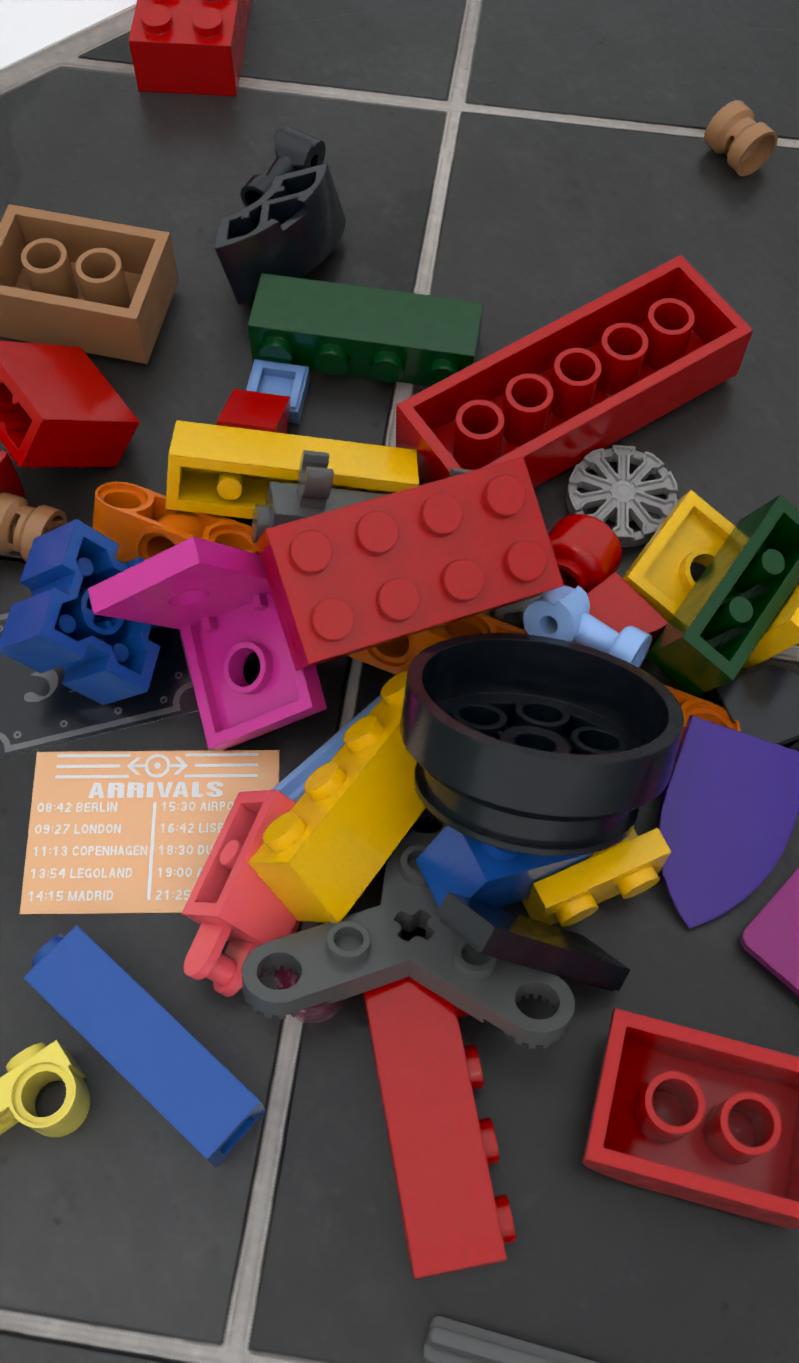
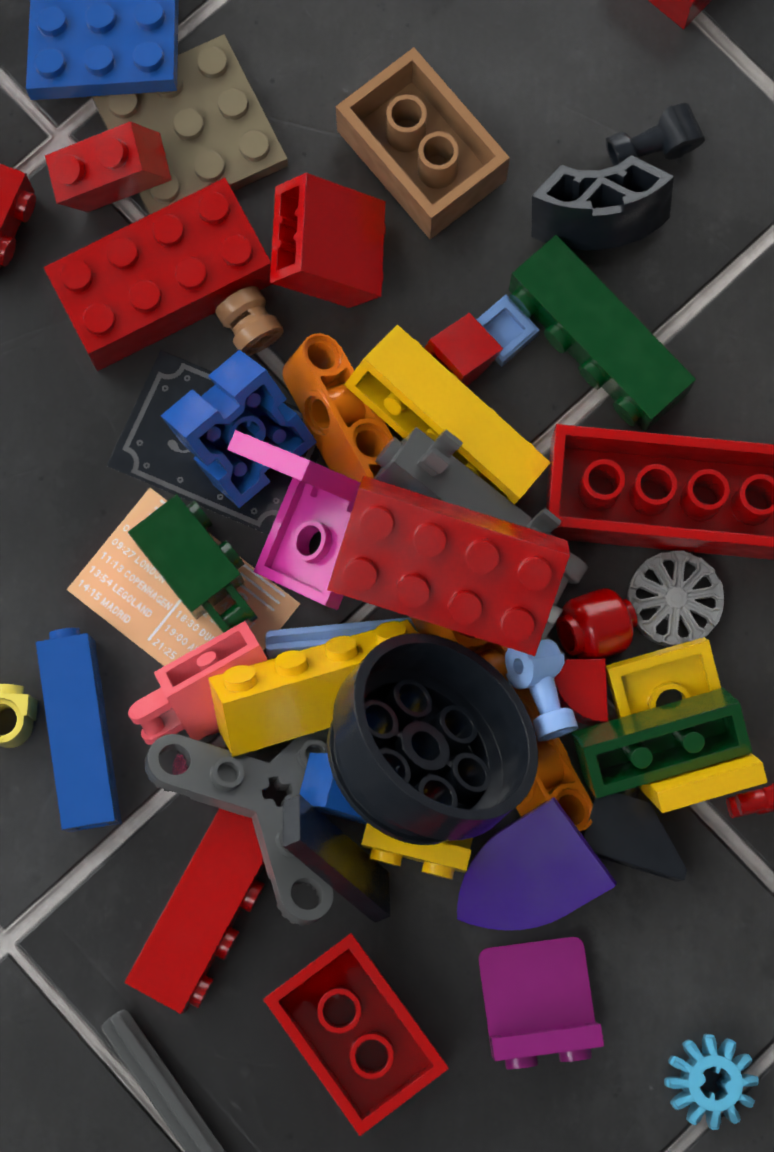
camera: 40 degrees right, 15 degrees up
none -> dark green brick [128,494,258,633]

